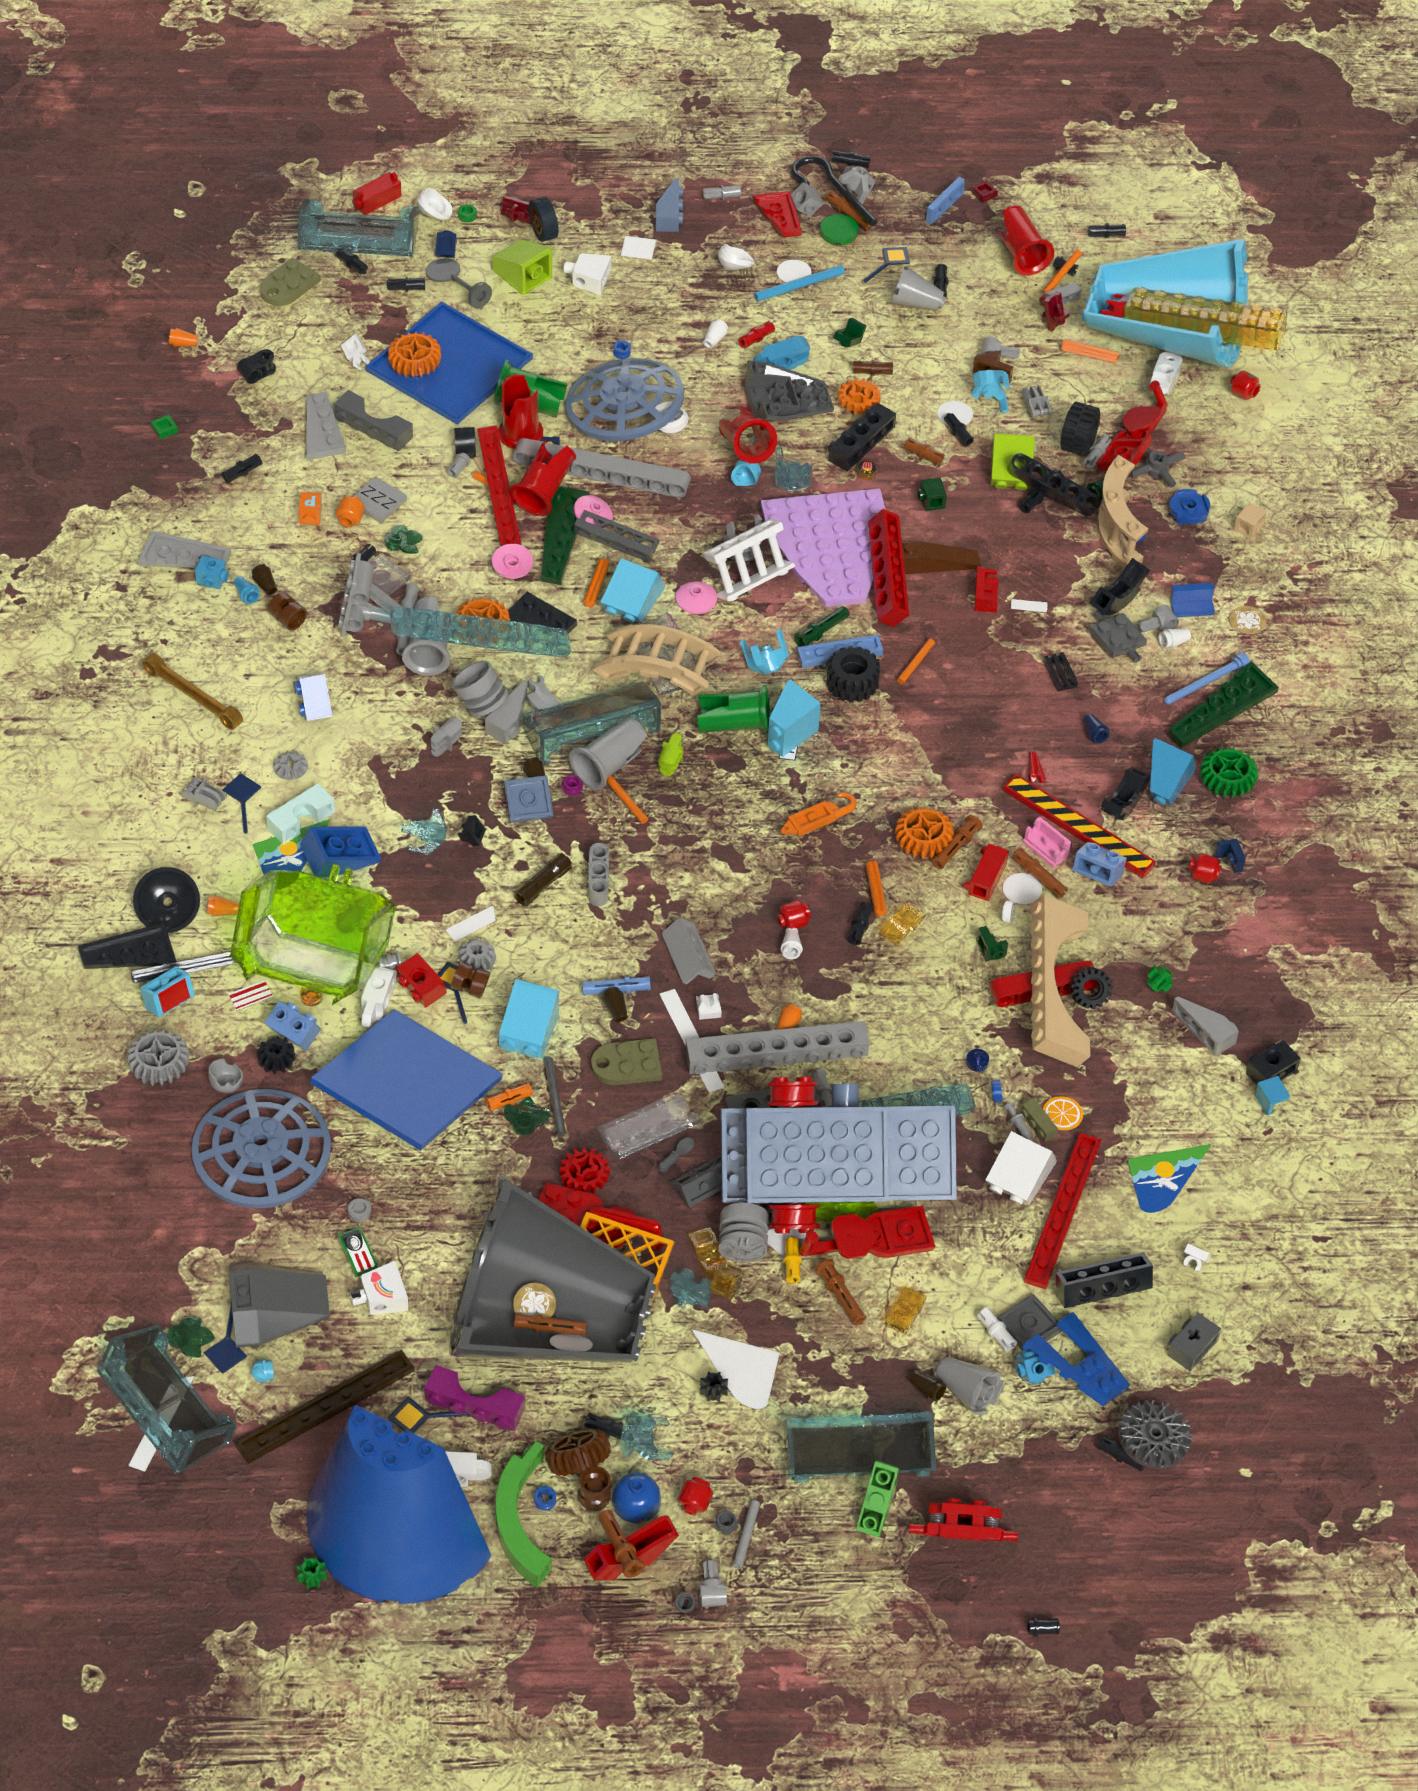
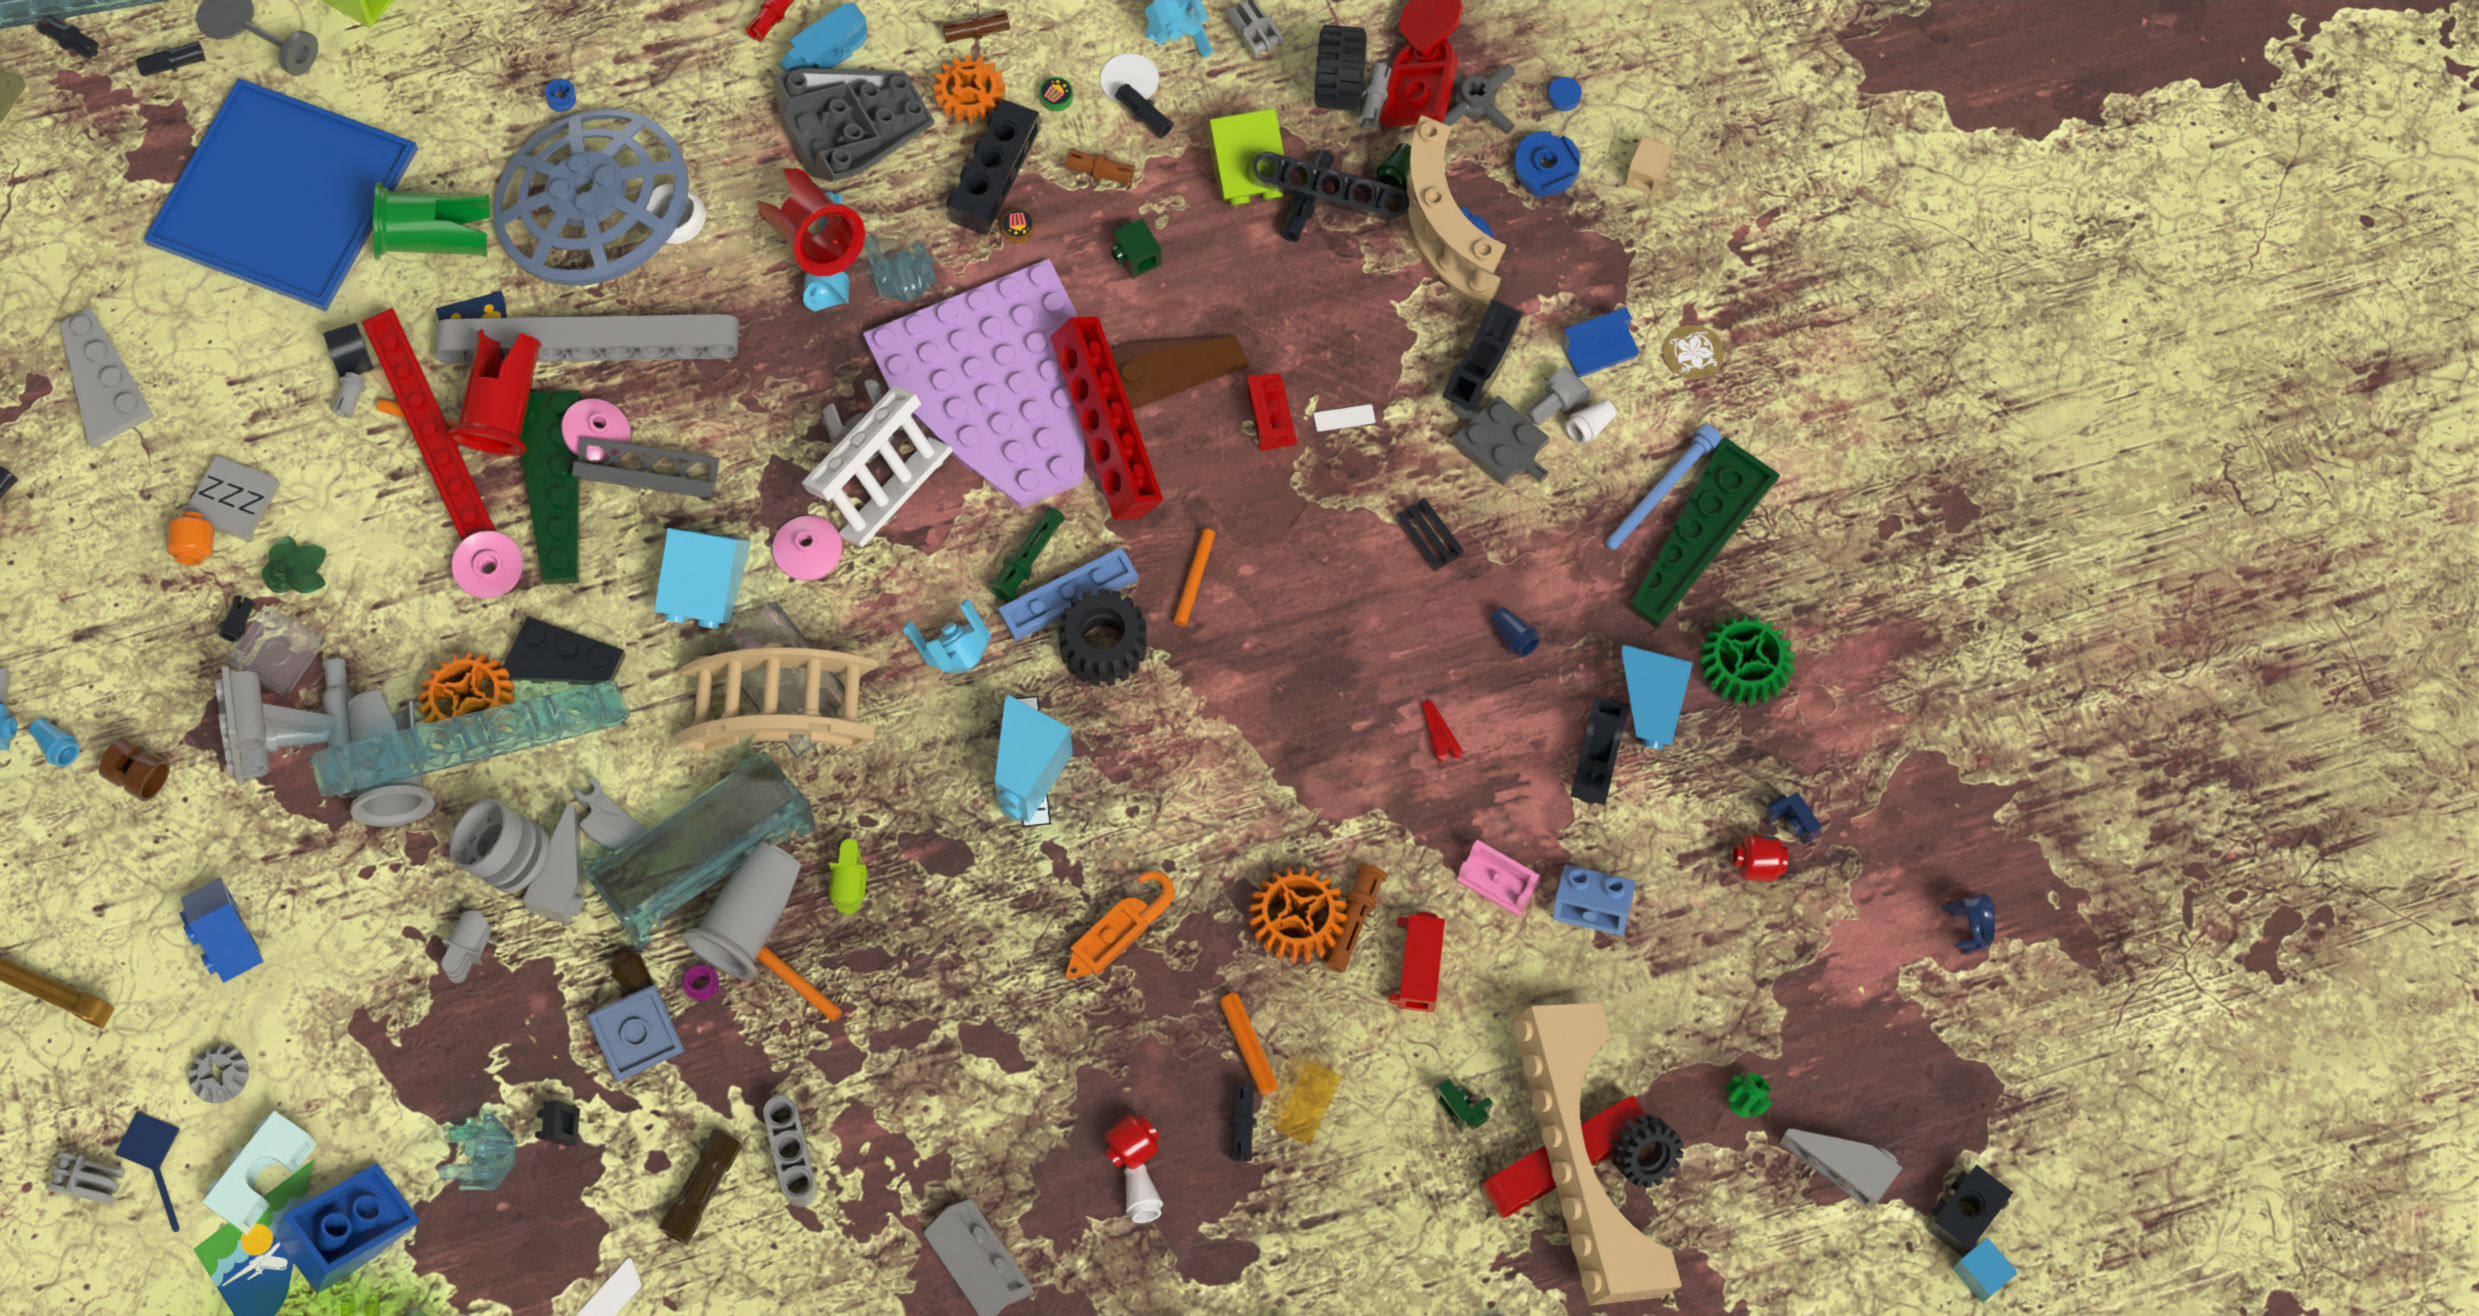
camera: 15 degrees left, 15 degrees up
dark brown cone [251,564,277,595] -> none
orange brick [299,492,322,525] -> none
dark grey arch [334,390,413,452] -> none
white plate [341,334,369,370] -> none
orange gear [388,331,442,378] -> none
red piece [498,374,544,449] -> none
orange axle [583,558,609,608] -> none
green piece [697,685,771,734] -> none
white cone [703,319,728,349] -> none
white tile [1002,901,1015,923] -> none
tile [1003,774,1156,879] -> none
white sticker [1003,873,1042,904] -> none
dark orange pin [1012,847,1068,899] -> none
none -> tile [1040,77,1073,112]
none -> blue tile [1548,77,1582,111]
none -> dark blue piece [1942,893,1995,955]

